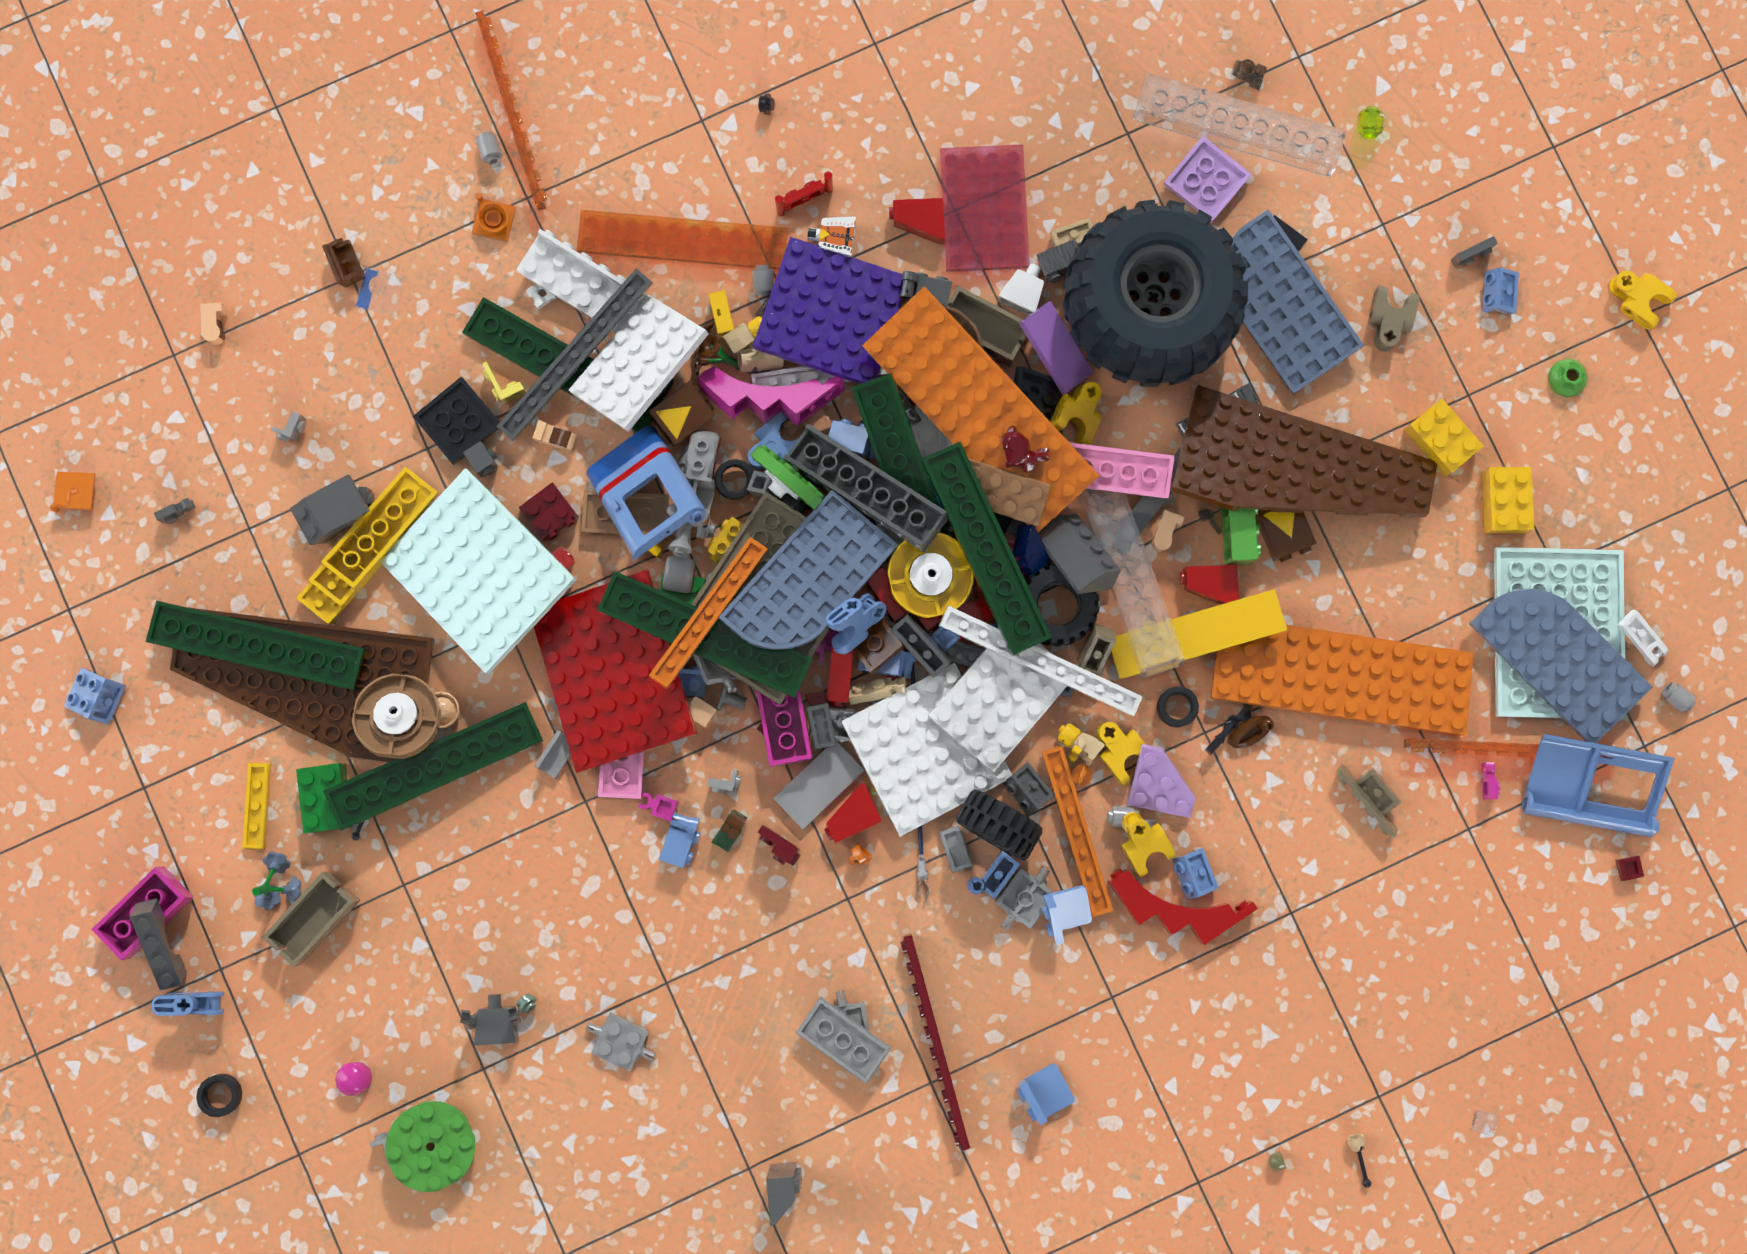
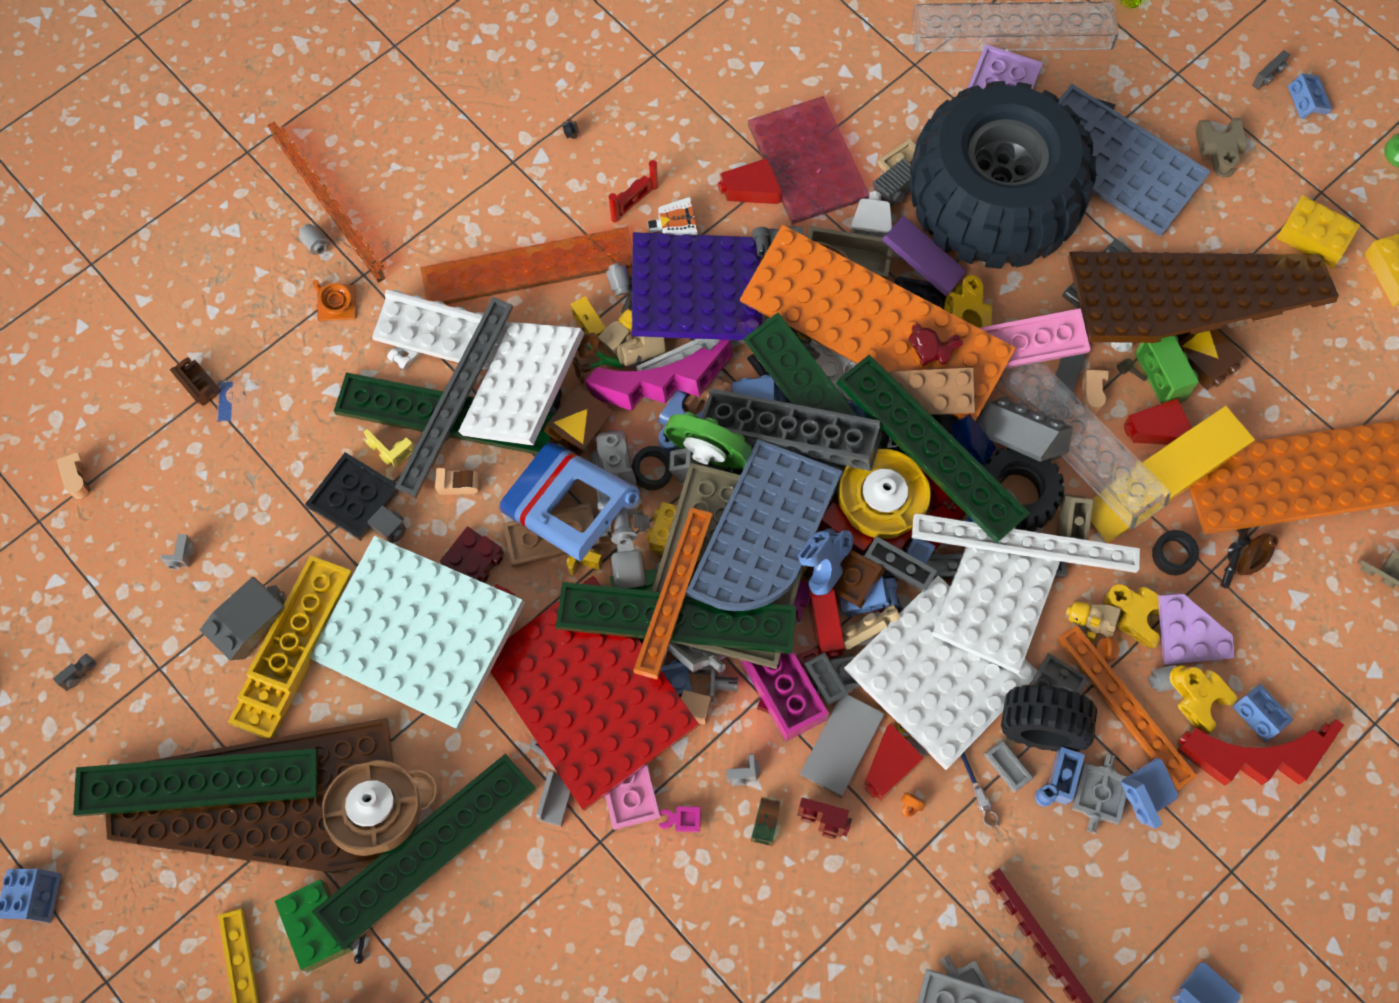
camera: 15 degrees left, 15 degrees down
medium blue hinge [659,812,701,868] -> none

